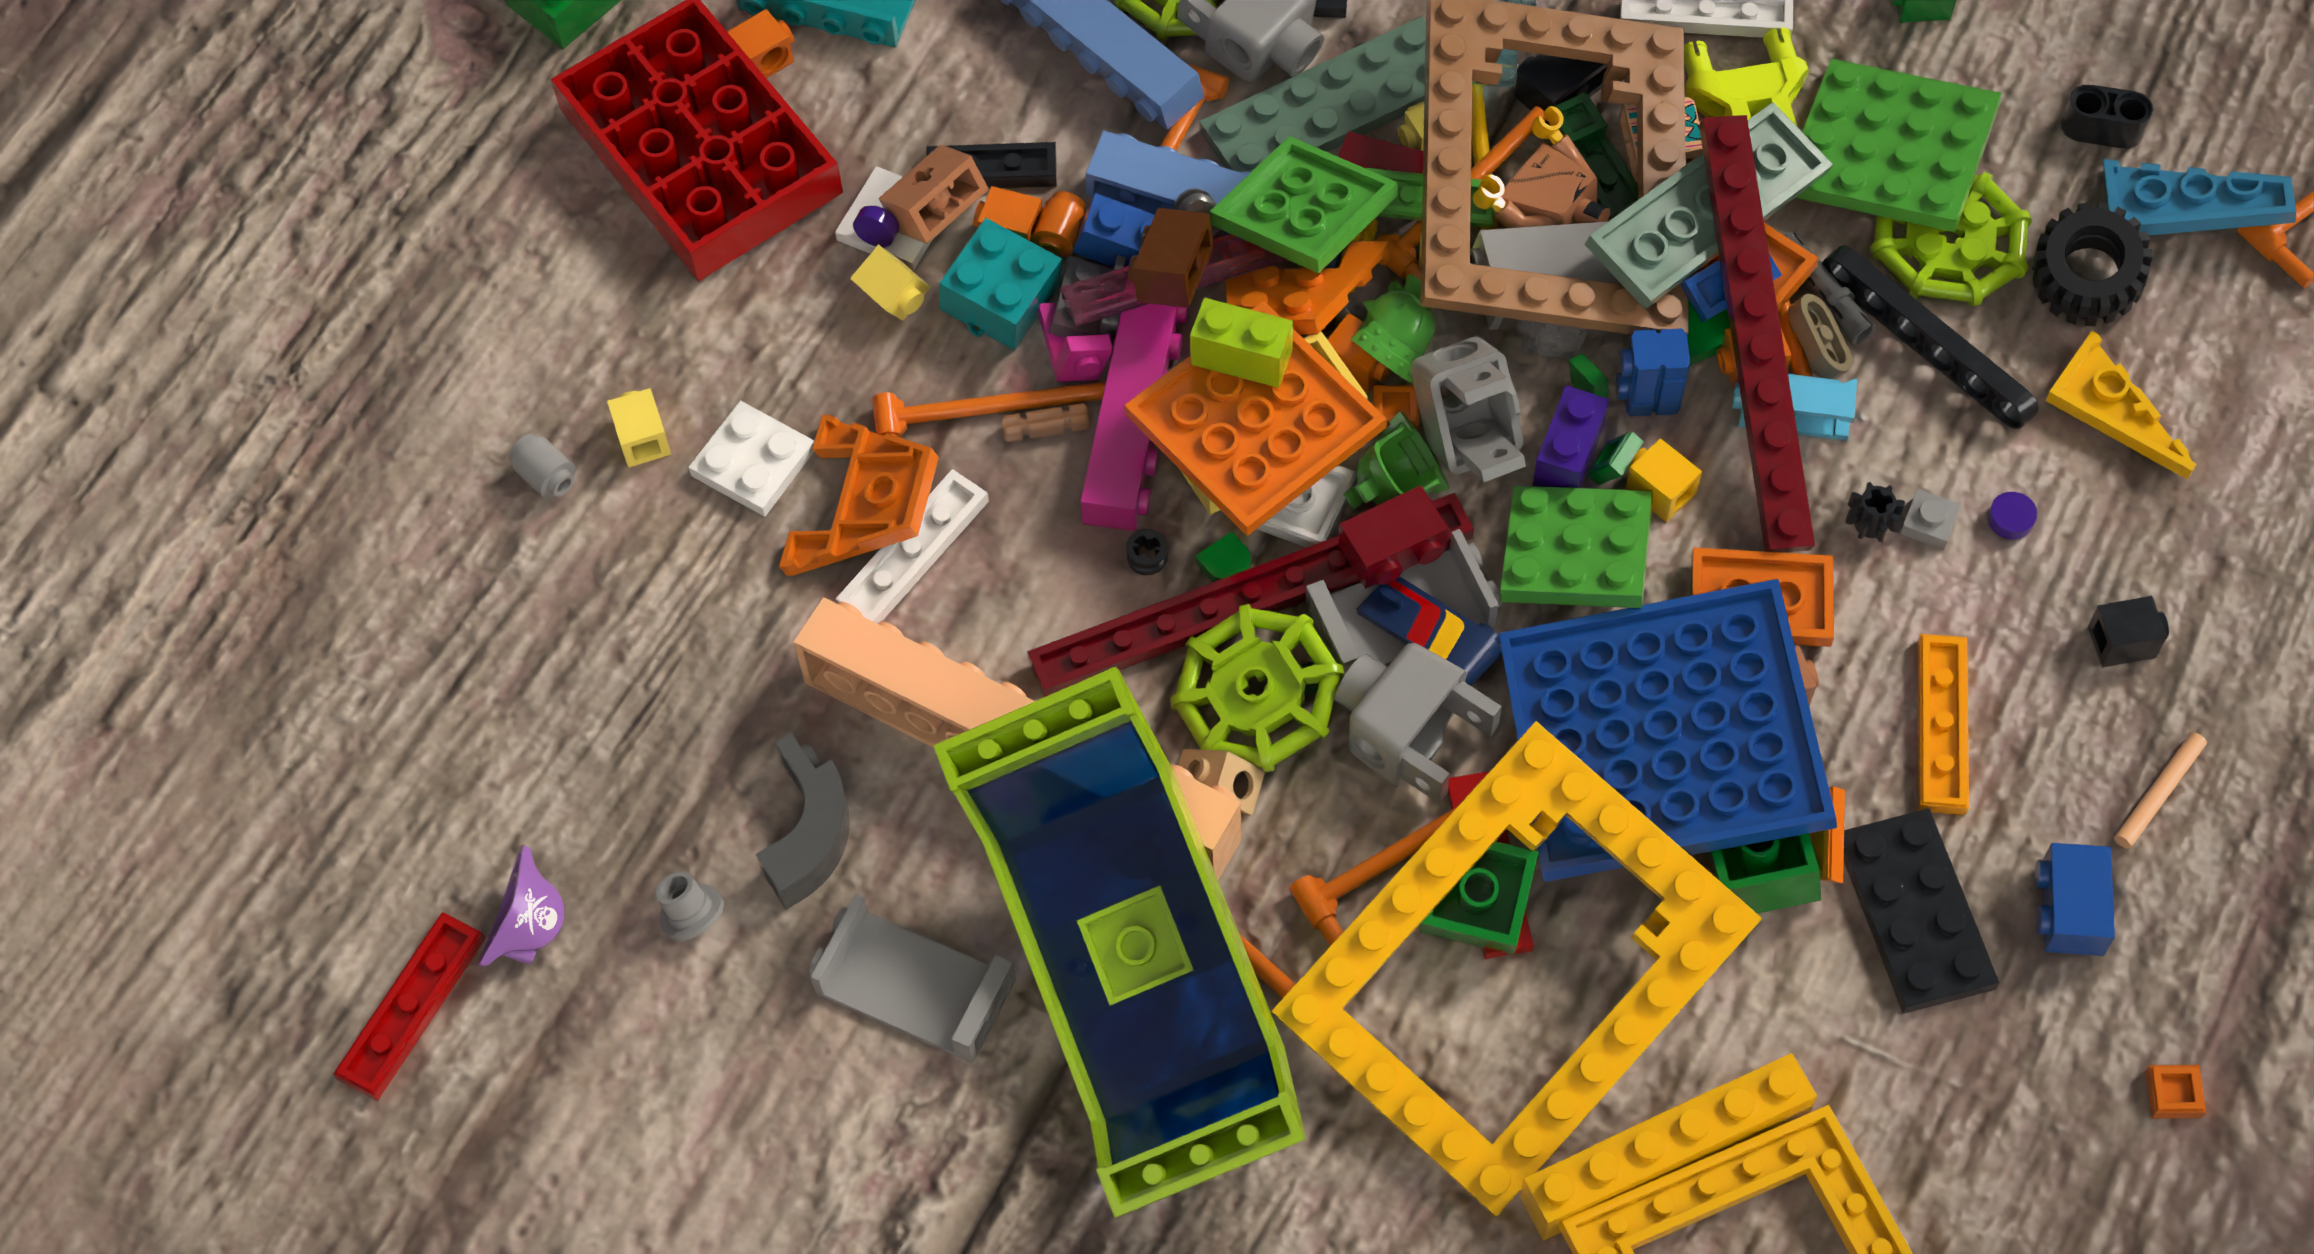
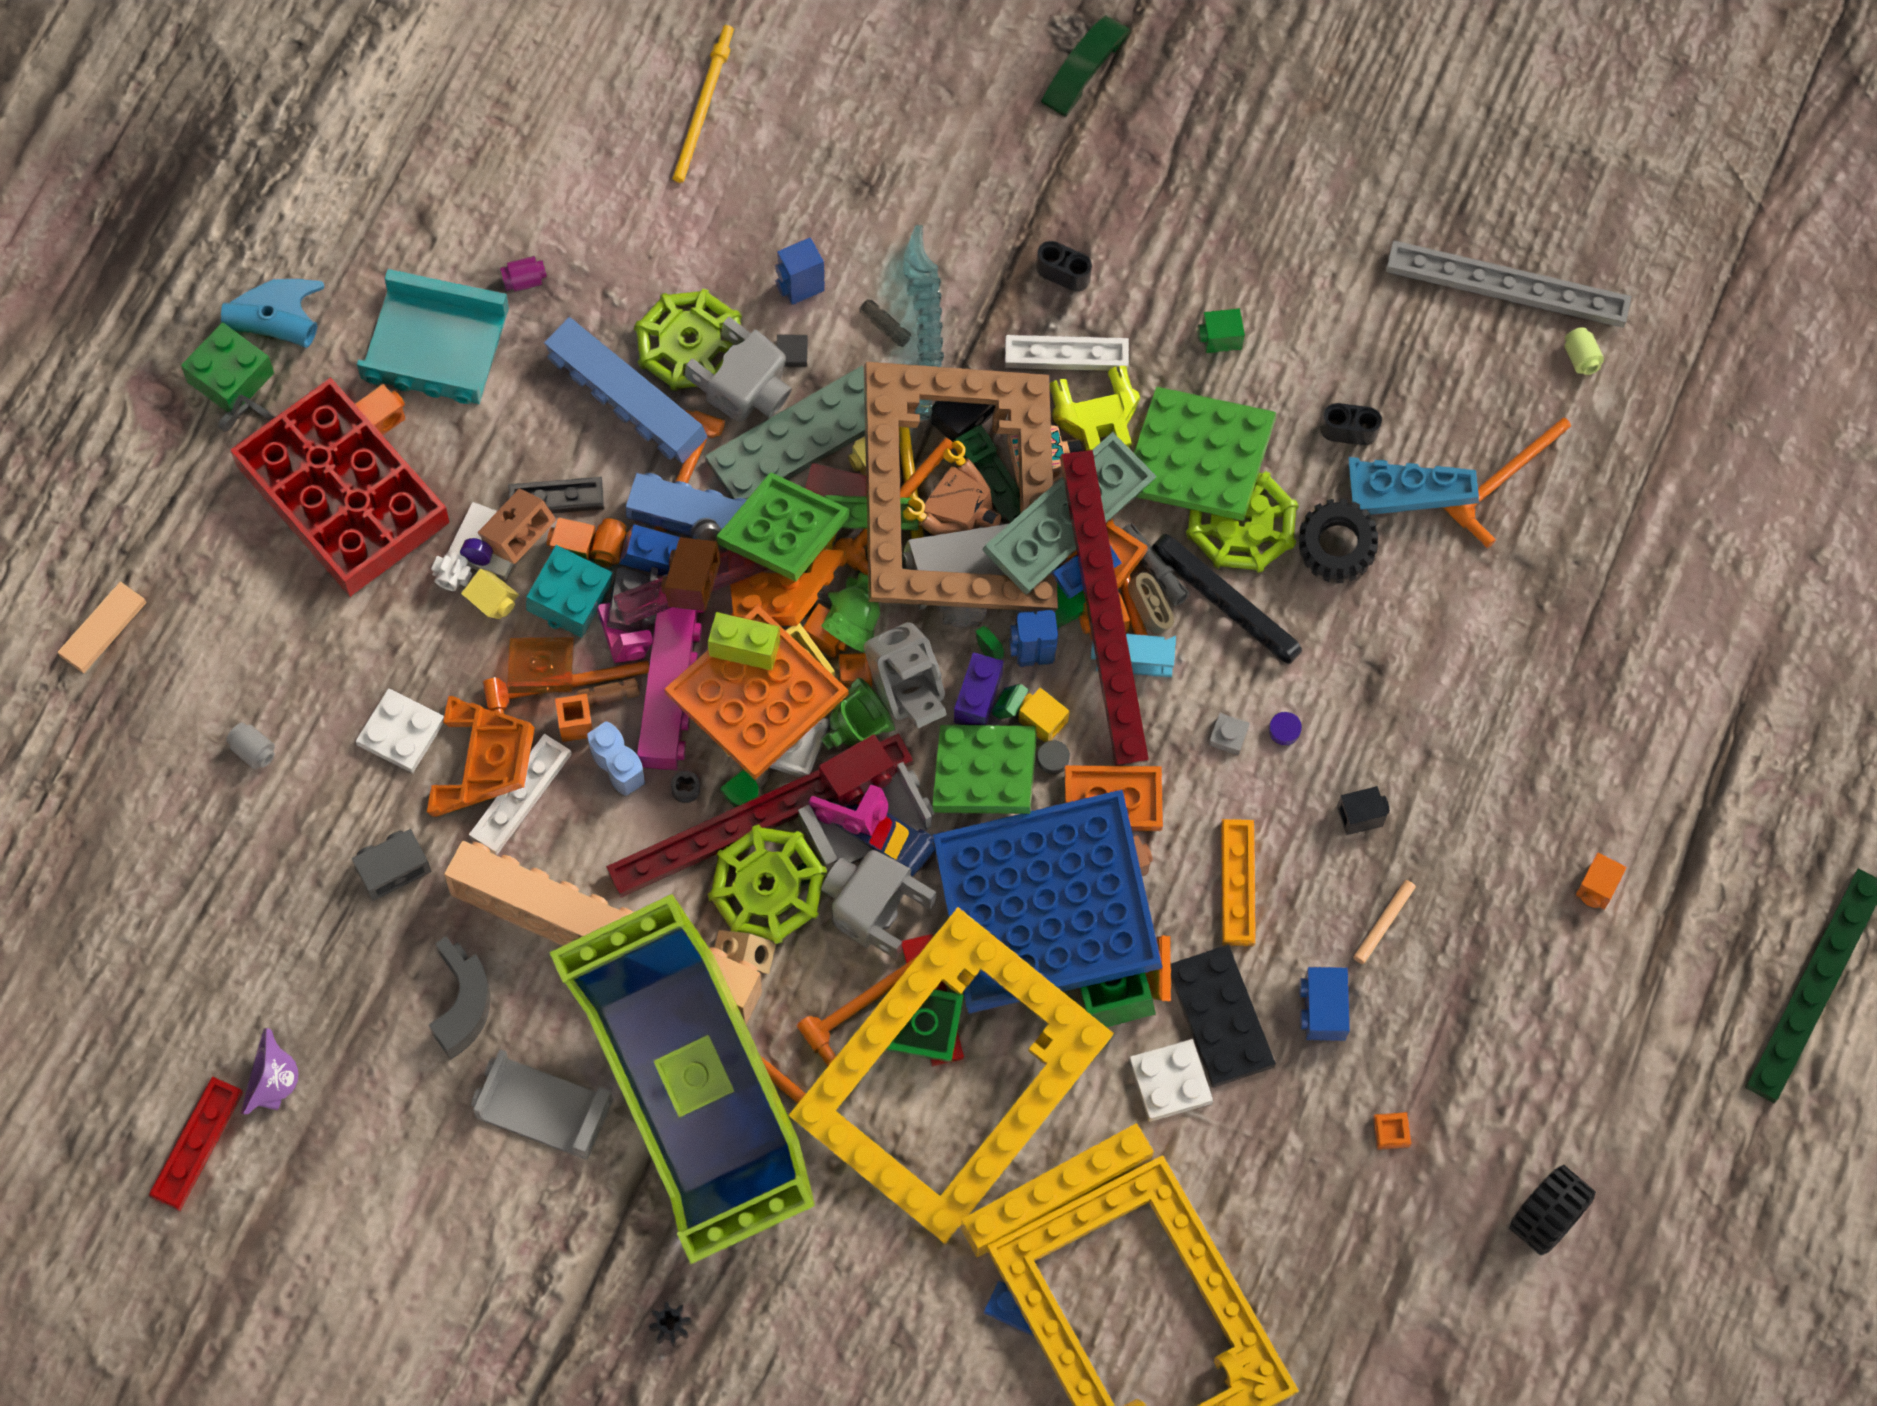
camera: 10 degrees left, 5 degrees up
light yellow brick [607,388,672,468] -> none
light grey piece [655,871,724,941] -> none
black gear [1845,482,1905,542] -> none
yellow wing [2046,331,2196,480] -> none
none -> light nougat tile [58,582,146,673]
none -> dark grey piece [218,395,275,432]
none -> dark grey brick [352,829,432,901]
none -> white gear [431,552,472,591]
none -> clear orange tile [507,637,574,693]
none -> orange brick [555,694,593,742]
none -> light blue brick [587,721,645,796]
none -> dark pink bracket [808,784,888,836]
none -> dark grey tile [1037,740,1070,774]
none -> white plate [1129,1039,1213,1122]

